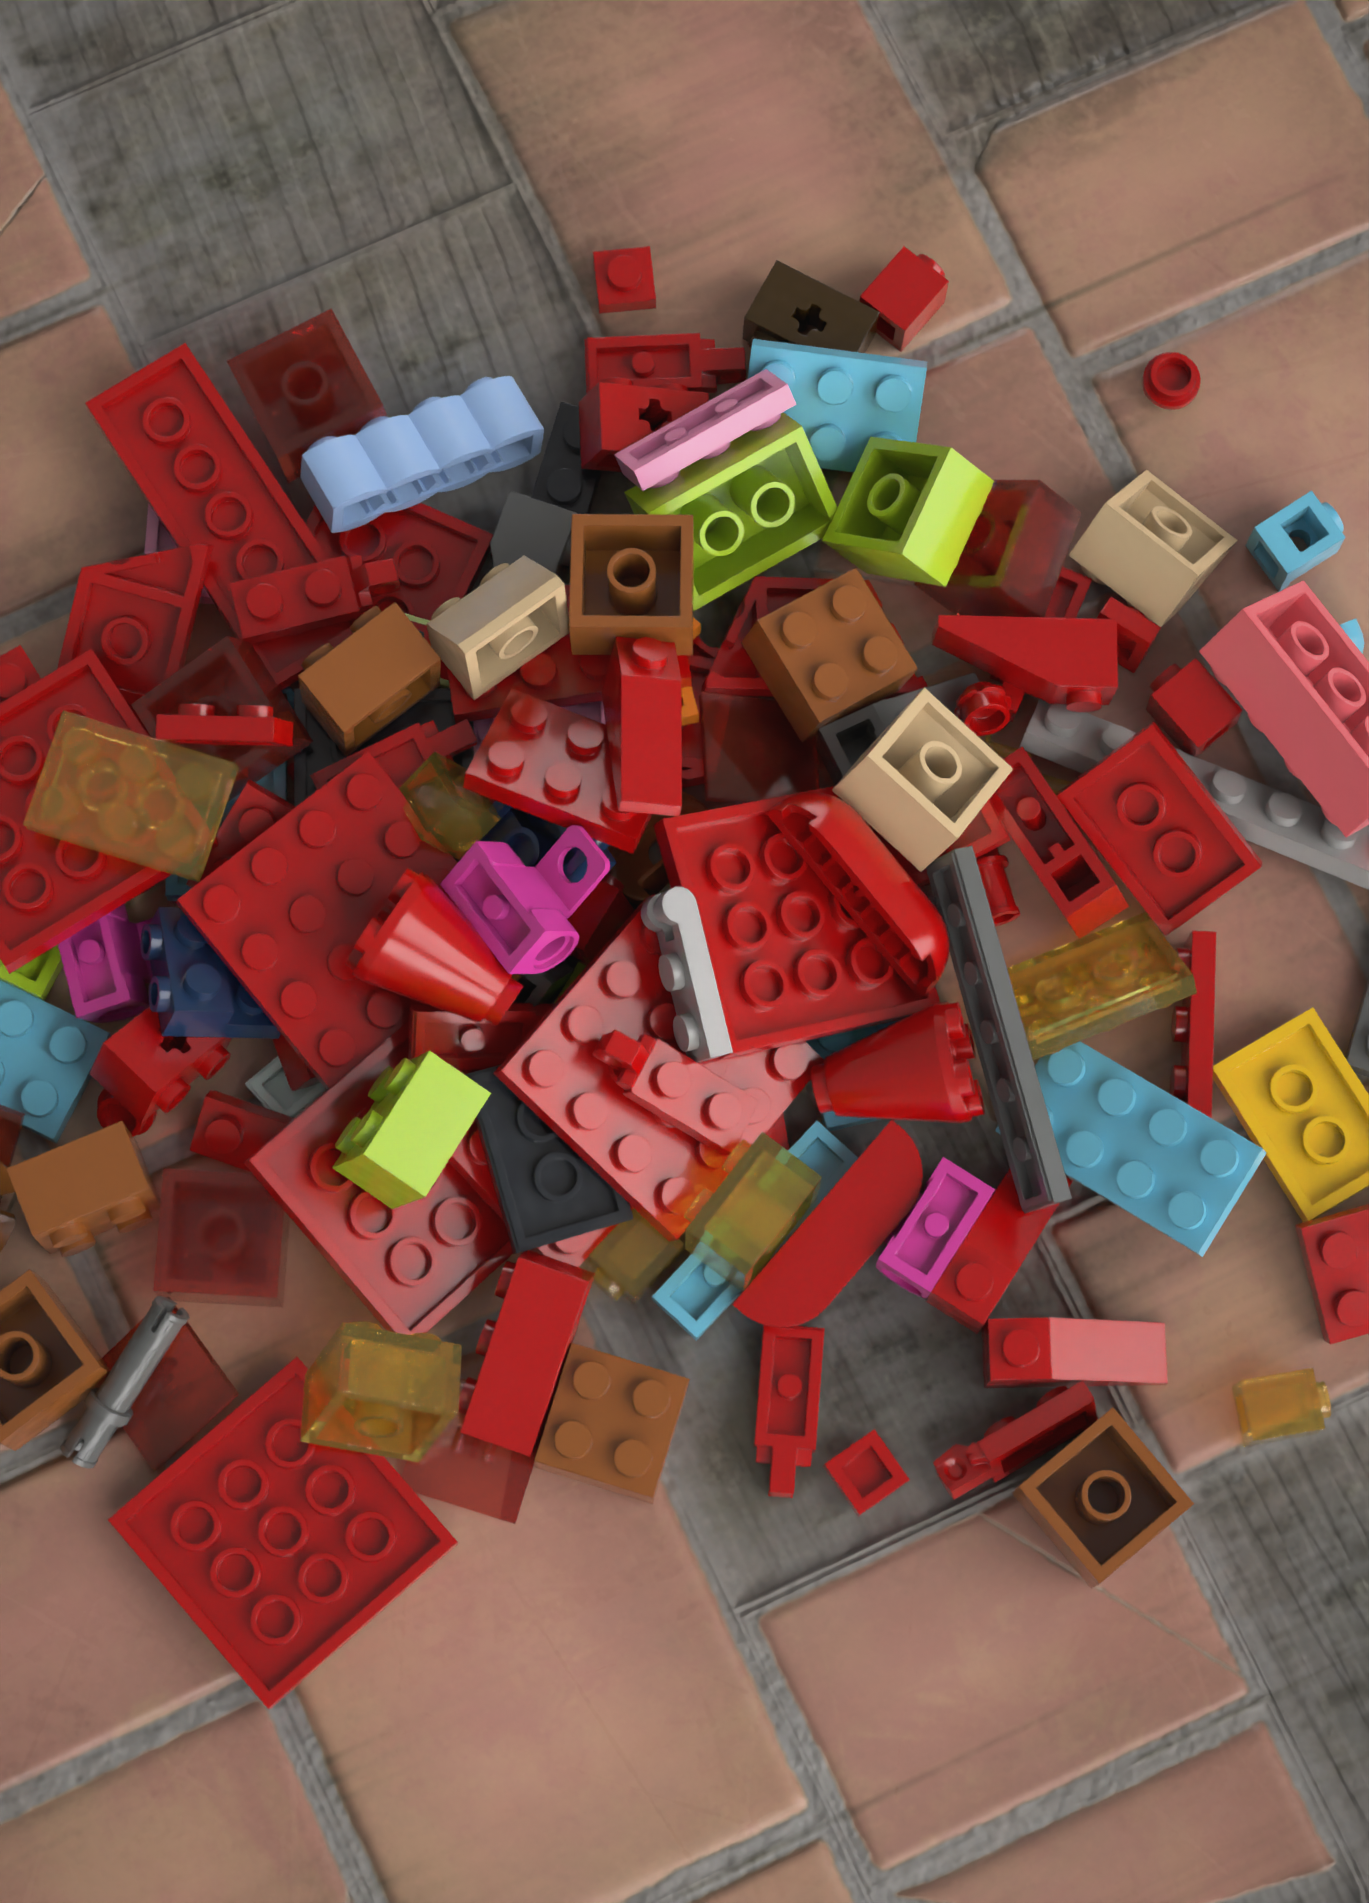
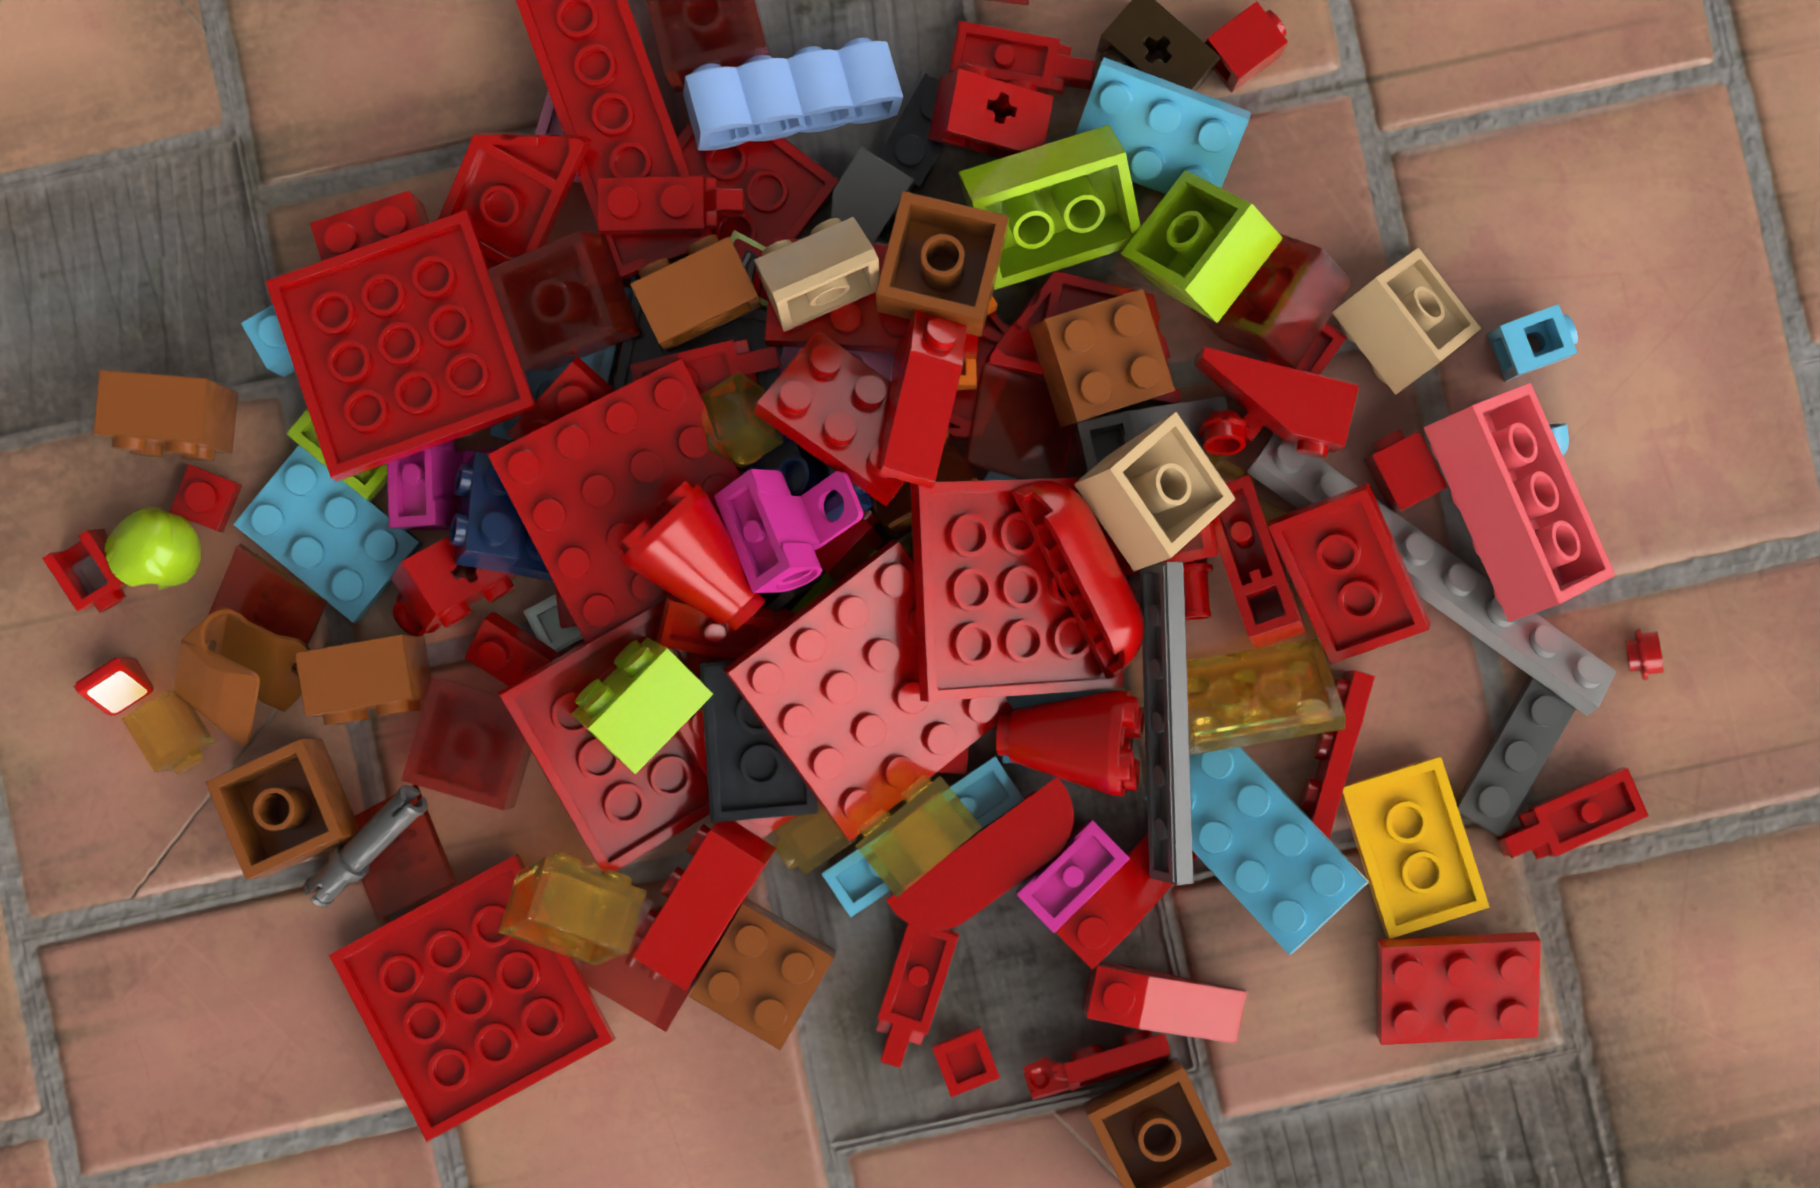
camera: 20 degrees right, 10 degrees up
clear yellow plate [23,710,239,882] -> none
red plate [156,704,293,747] -> none
hinge [592,1029,760,1156] -> none
bright pink plate [614,369,796,491] -> none
light grey plate [641,887,733,1062] -> none
red plate [1097,597,1161,673] -> none
red plate [1142,352,1201,410] -> none
clear yellow brick [1232,1368,1331,1447] -> none

